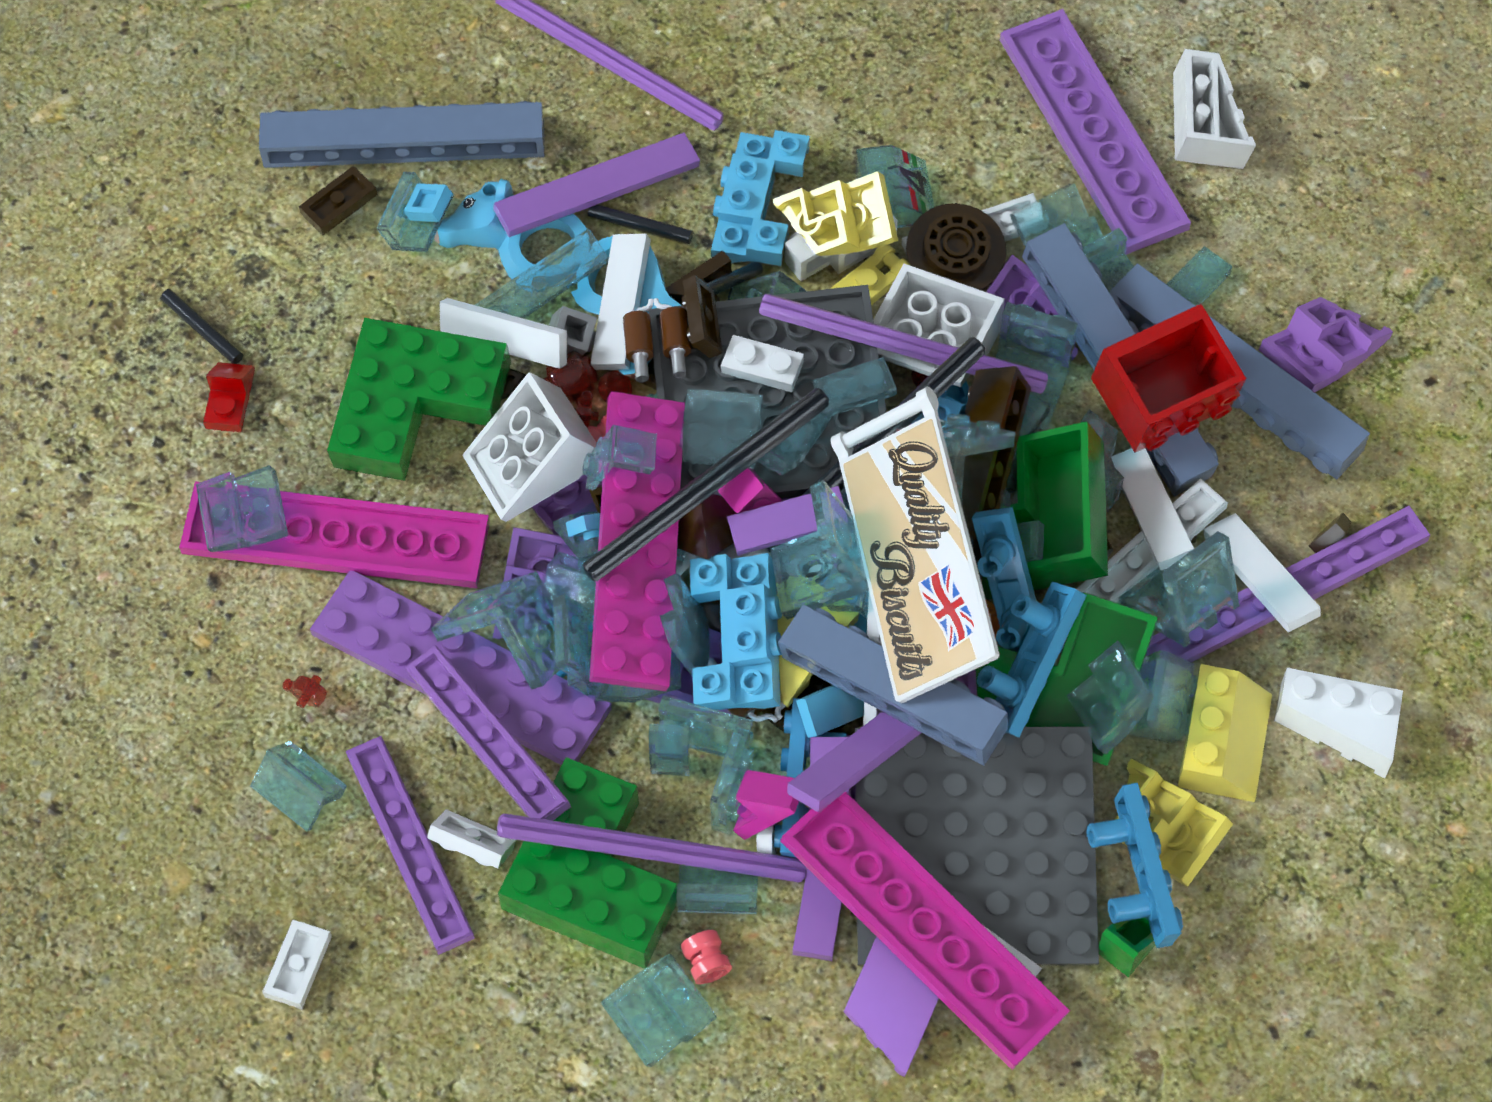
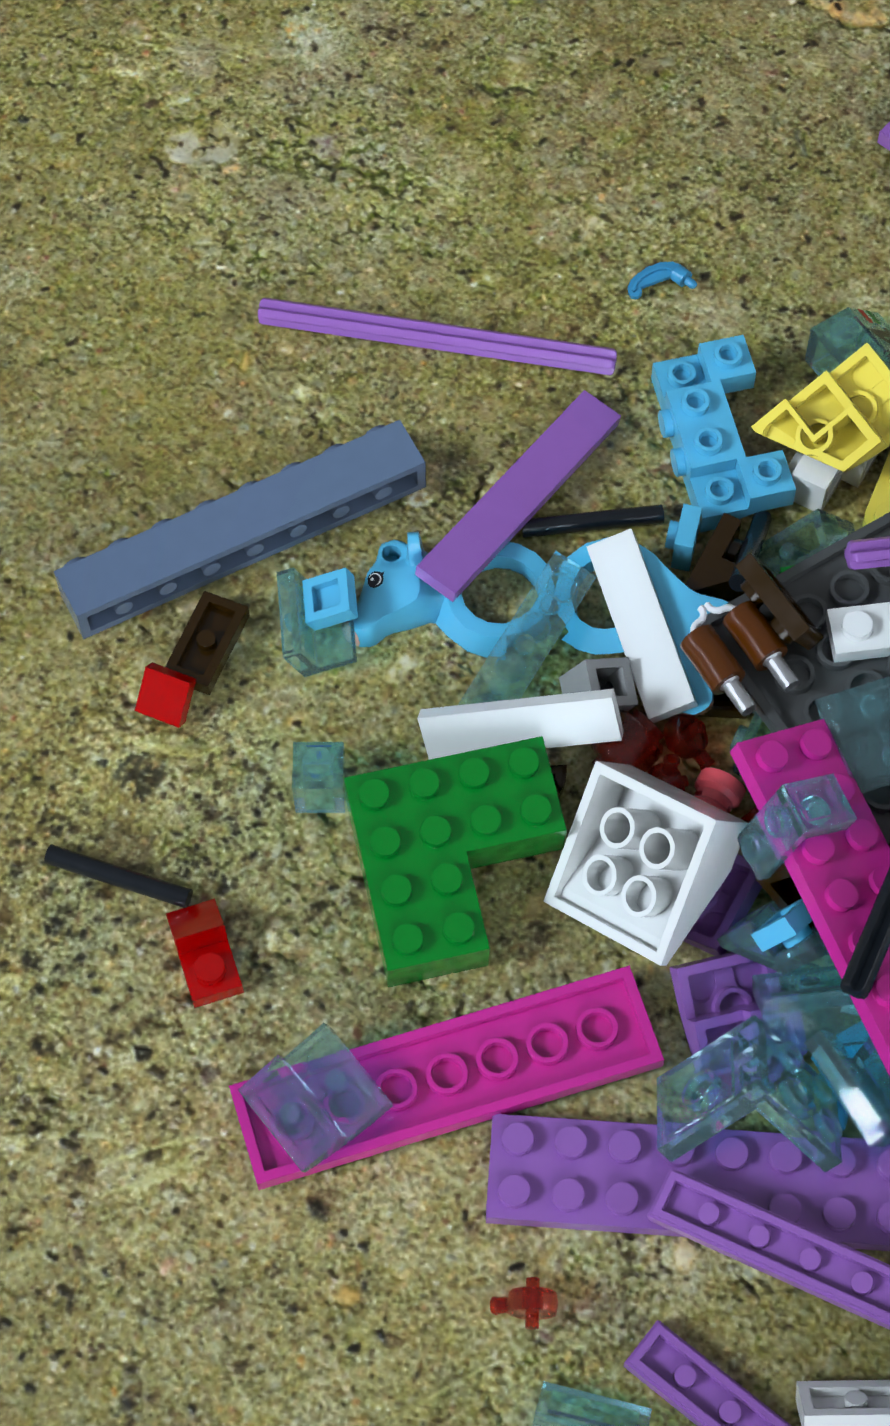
camera: 25 degrees left, 0 degrees up
none -> red tile [135,662,197,728]
none -> clear light blue brick [292,742,346,813]
none -> dark azure piece [628,261,697,299]
none -> medium azure plate [665,504,702,572]

